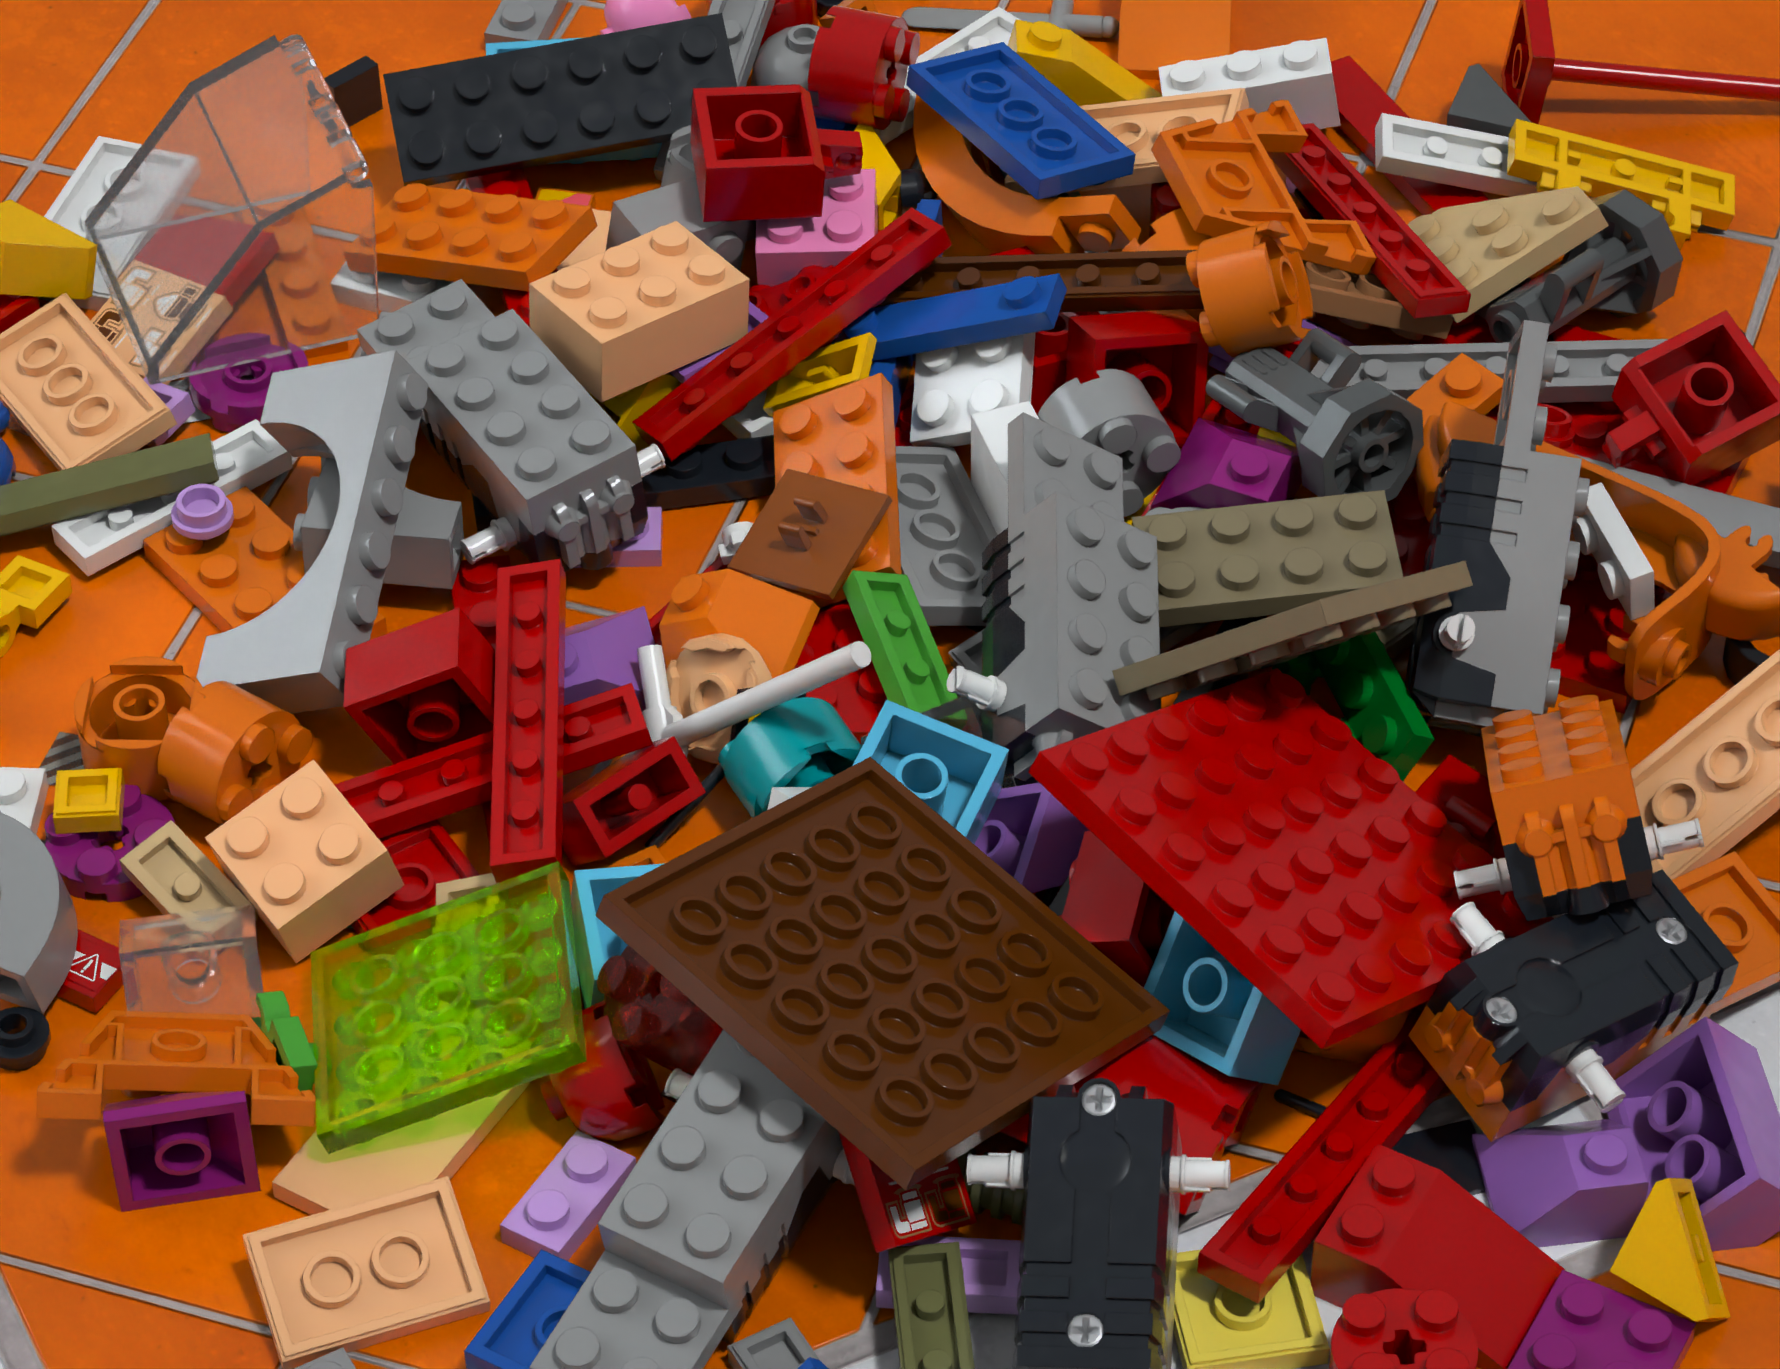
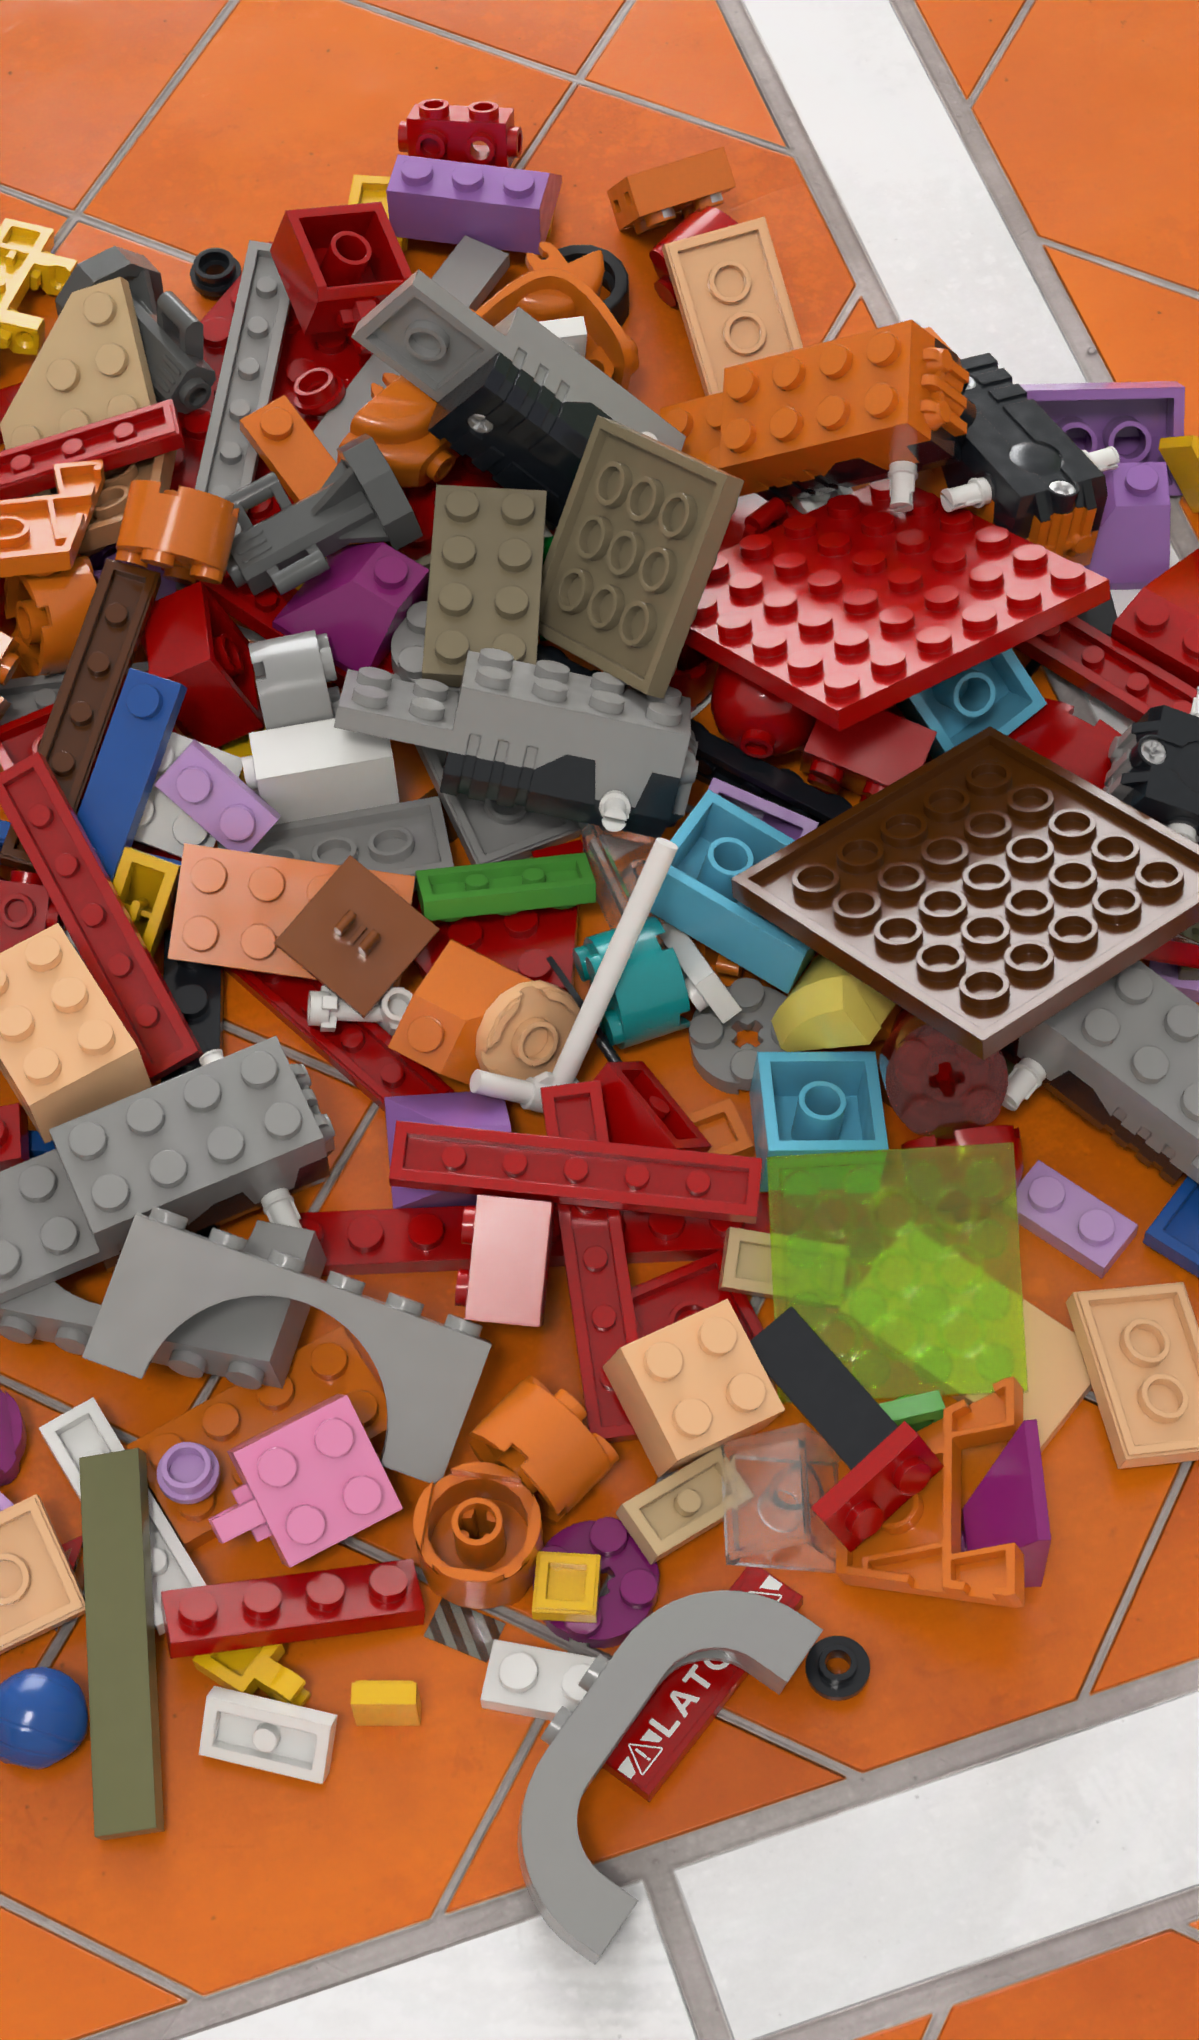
camera: 80 degrees left, 15 degrees up
none -> lavender plate [154,739,281,852]
none -> red plate [161,1559,425,1659]
none -> bright pink hinge [208,1394,403,1568]
none -> black tile [750,1306,898,1470]
none -> red plate [811,1421,944,1553]

